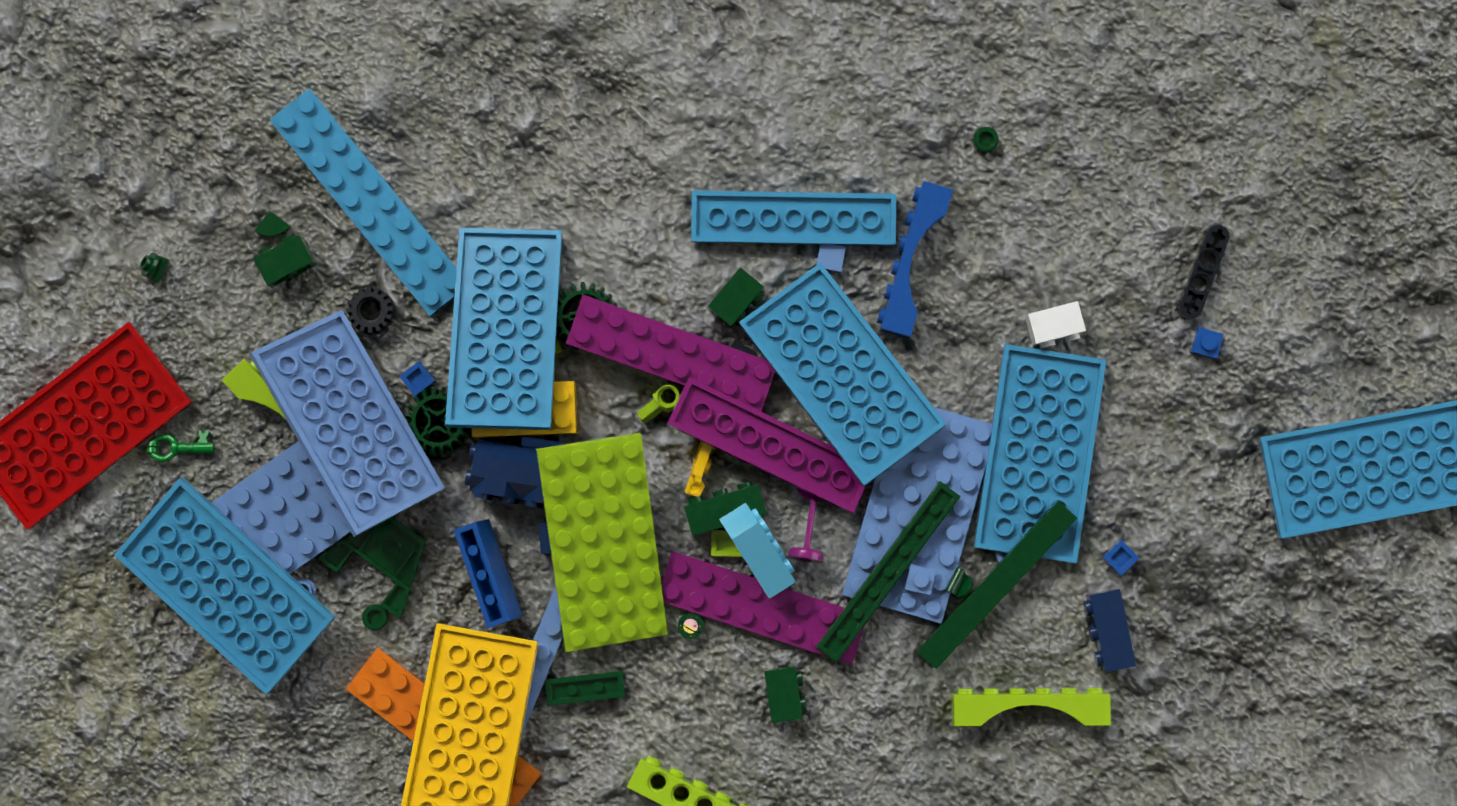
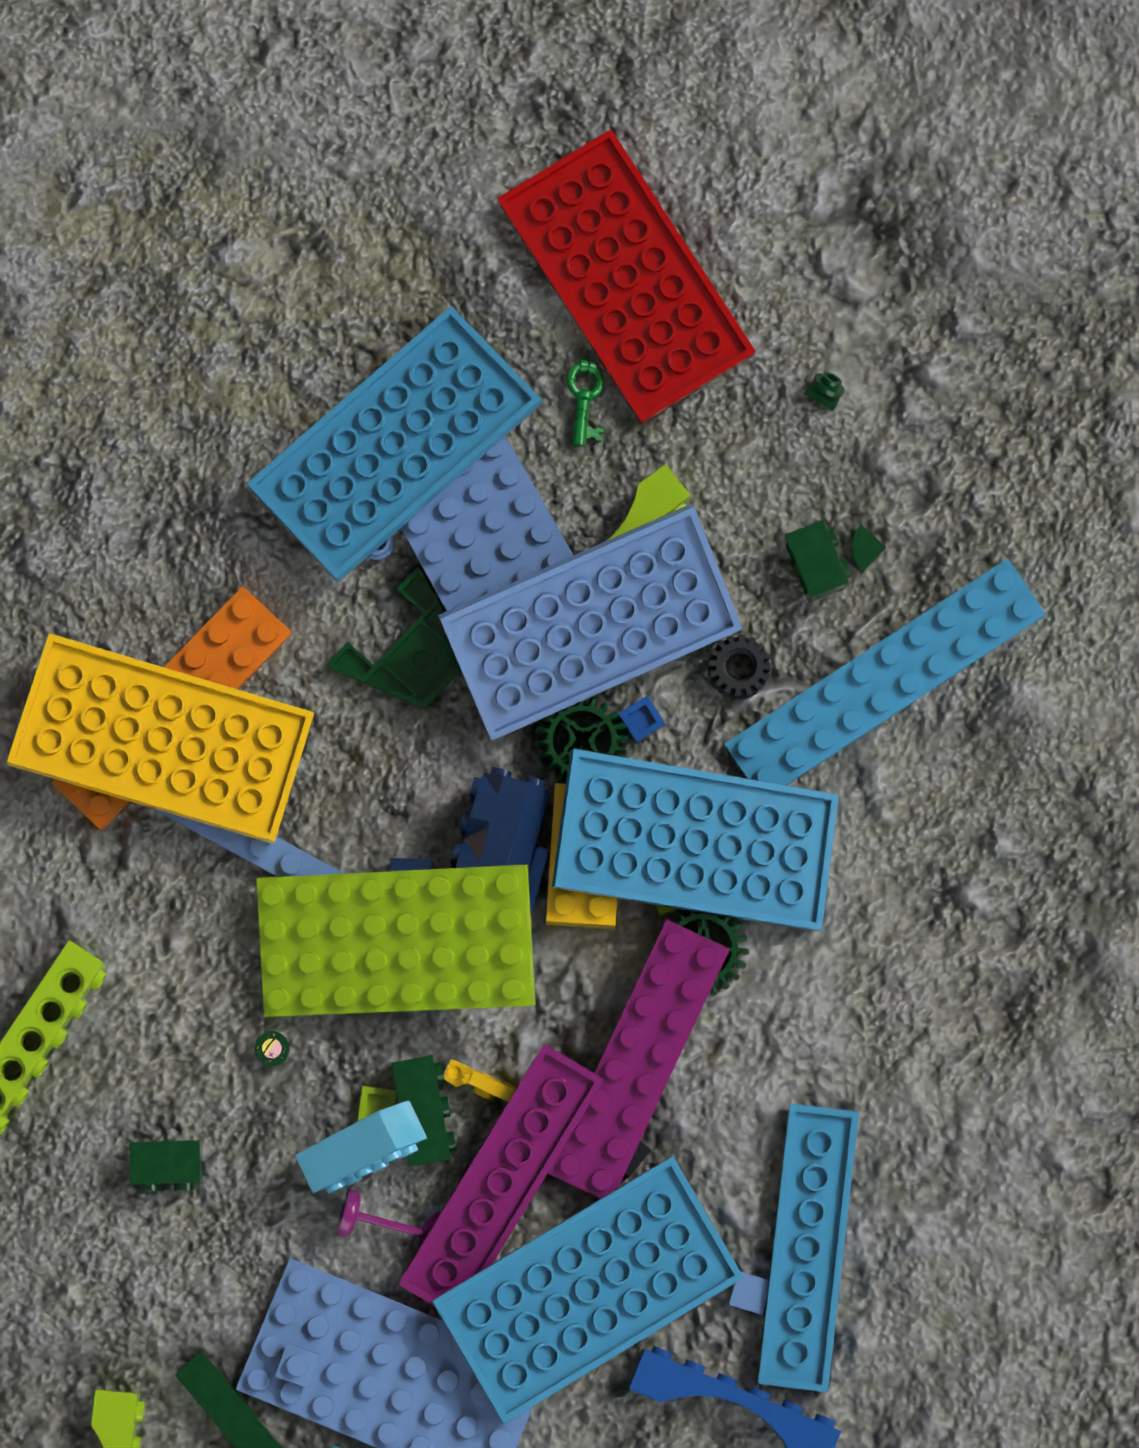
camera: 95 degrees right, 5 degrees down
dark green tile [362,604,389,630] -> none
blue brick [453,519,523,629] -> none
dark green plate [545,670,625,706] -> none
lime axle [637,383,682,424] -> none
magenta plate [661,551,865,665] -> none
dark green brick [707,267,764,328] -> none
dark green tile [816,481,961,663] -> none
dark green plate [945,568,973,599] -> none

